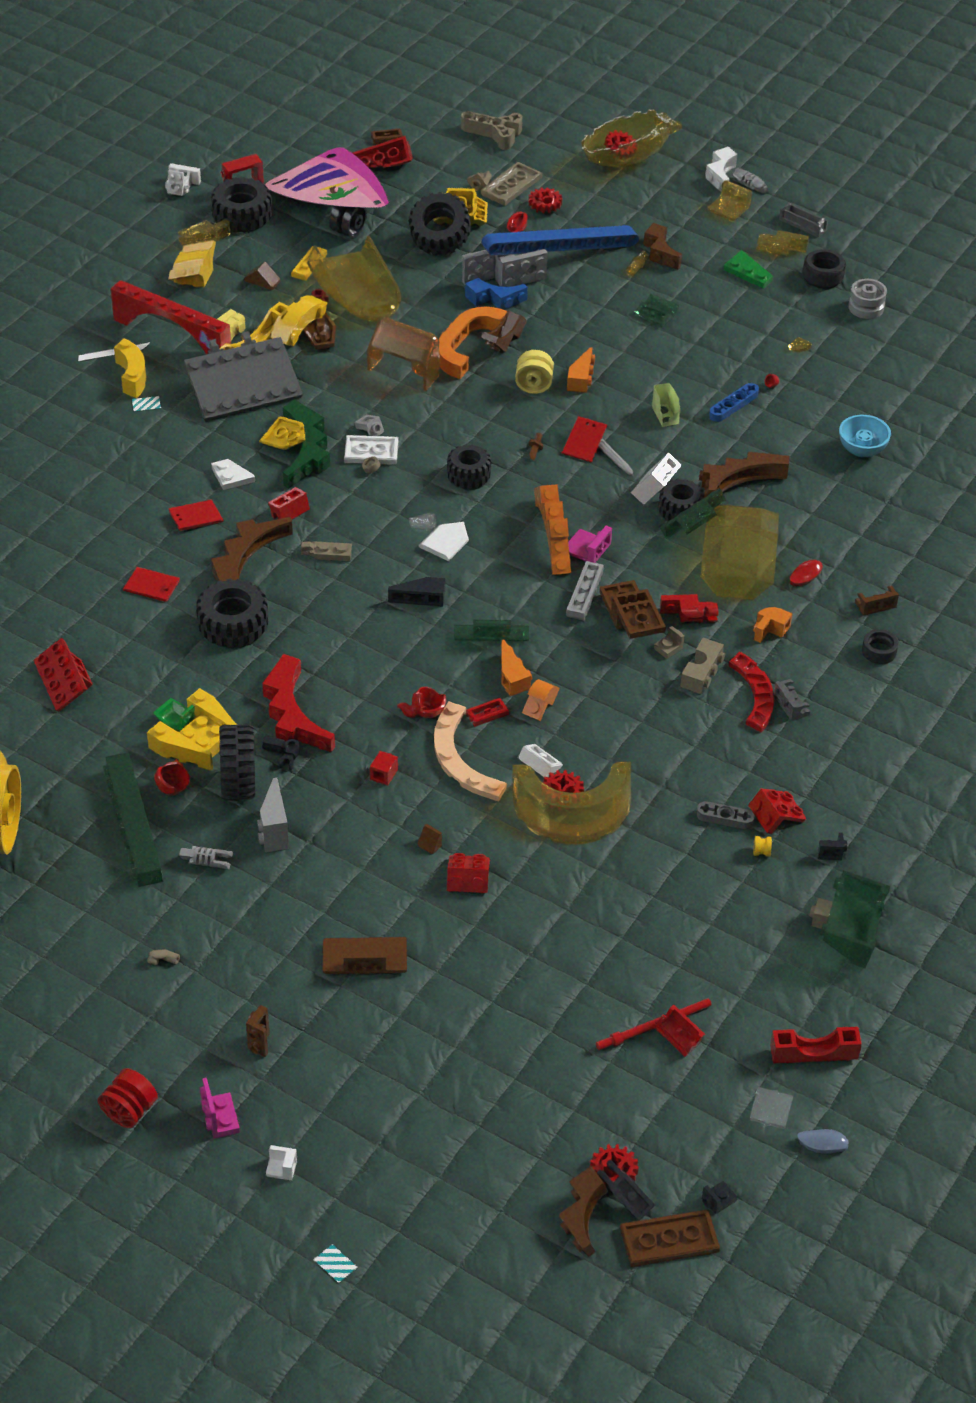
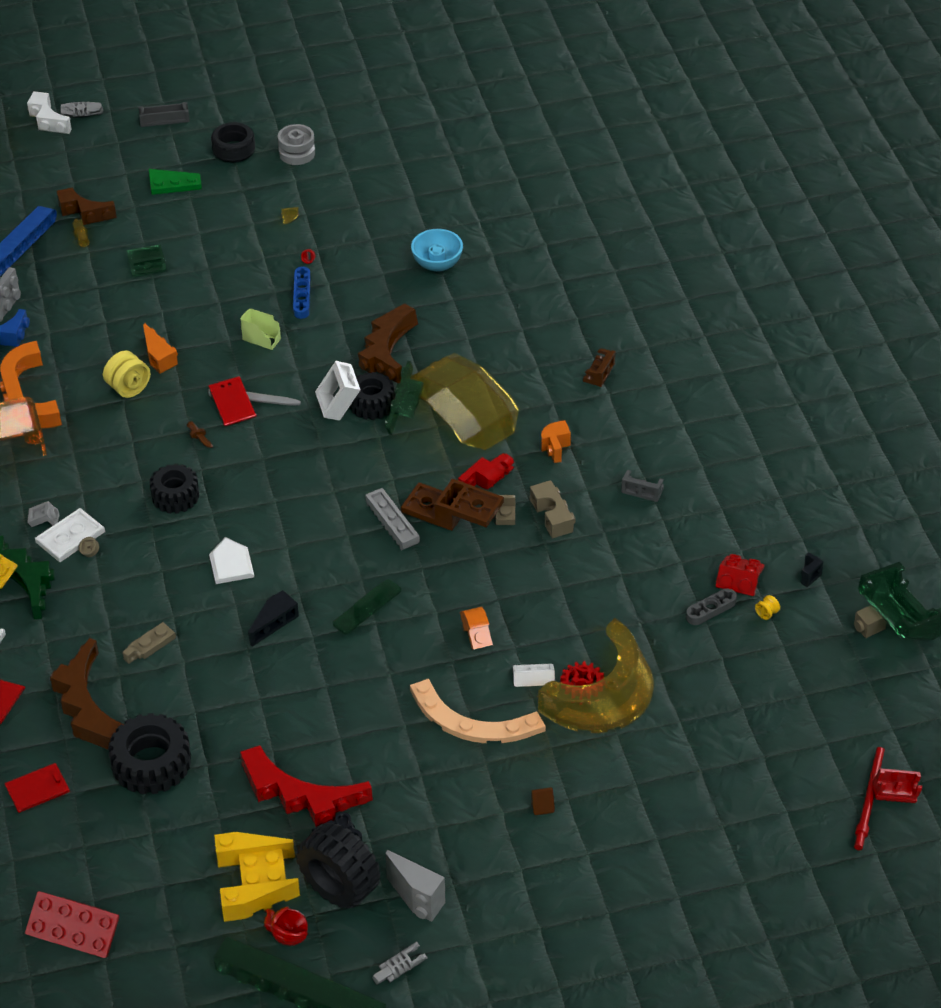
camera: 45 degrees left, 0 degrees up
green piece [153,698,196,731] -> none
red hinge [268,487,310,520] -> none
reddish brown bracket [323,937,407,974] -> none
red brick [370,751,398,786] -> none
red hair [397,687,446,719] -> none
clear cone [410,513,436,530] -> none
red bracket [447,853,490,893] -> none
red tile [466,698,509,727] -> none
reddish brown arch [481,310,527,352] -> none
orange slope [501,640,532,696] -> none
orange arch [534,484,571,575] -> none
dark pink bracket [568,526,612,563] -> none
clear yellow bracket [708,180,752,221] -> none
red tile [729,651,774,733] -> none
clear yellow plate [756,230,809,256] -> none
red arm [790,560,823,586] -> none
black tyre [862,629,899,664] -> none

